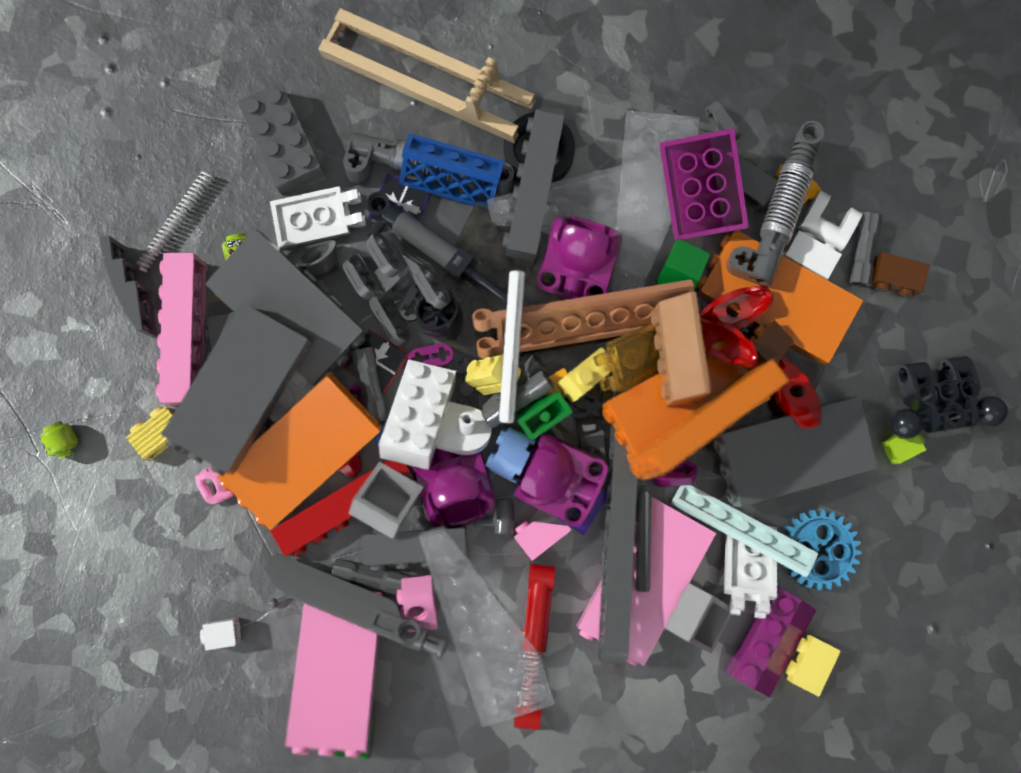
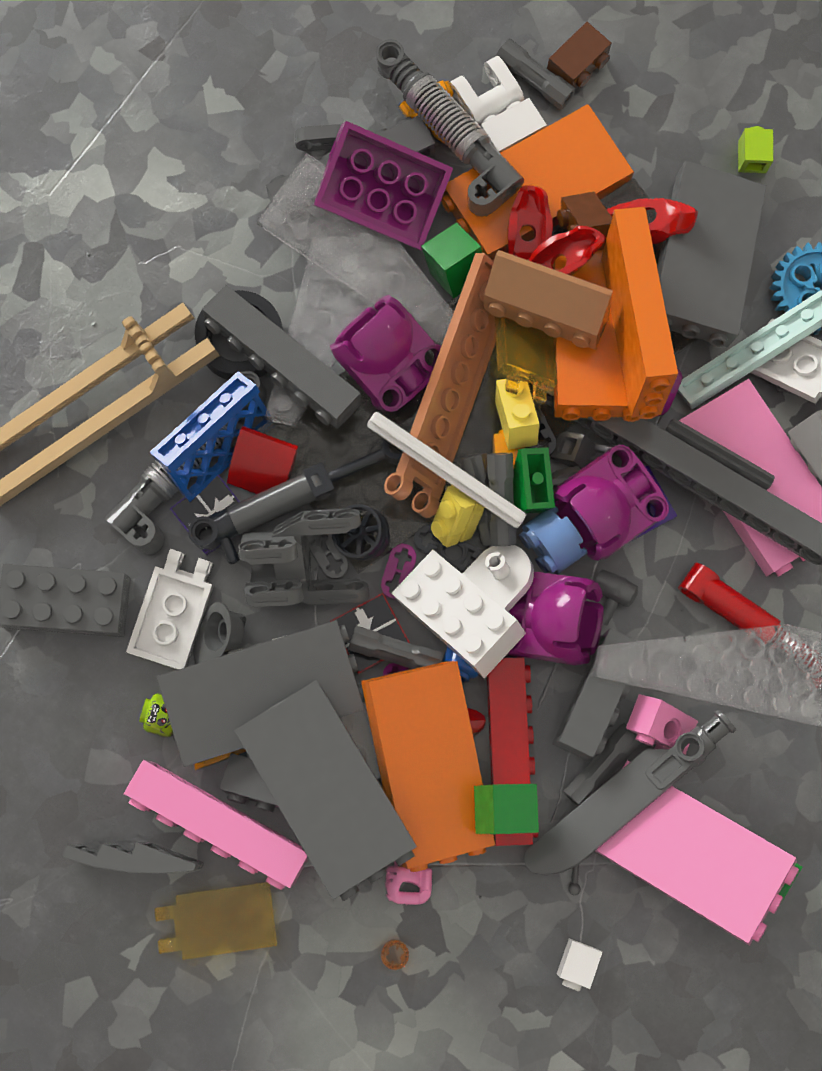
camera: 60 degrees left, 5 degrees down
lime head [39,421,79,459] -> none
light yellow brick [126,406,175,461] -> none
white piece [136,172,214,272] -> none
light grey piece [349,462,423,539] -> none
bright pink slope [514,521,571,561] -> none
black connector [890,356,1008,440] -> none
none -> clear yellow tile [155,882,277,960]
none -> red slope [227,426,298,494]
none -> clear orange bush [381,939,409,970]
none -> green head [474,784,539,834]

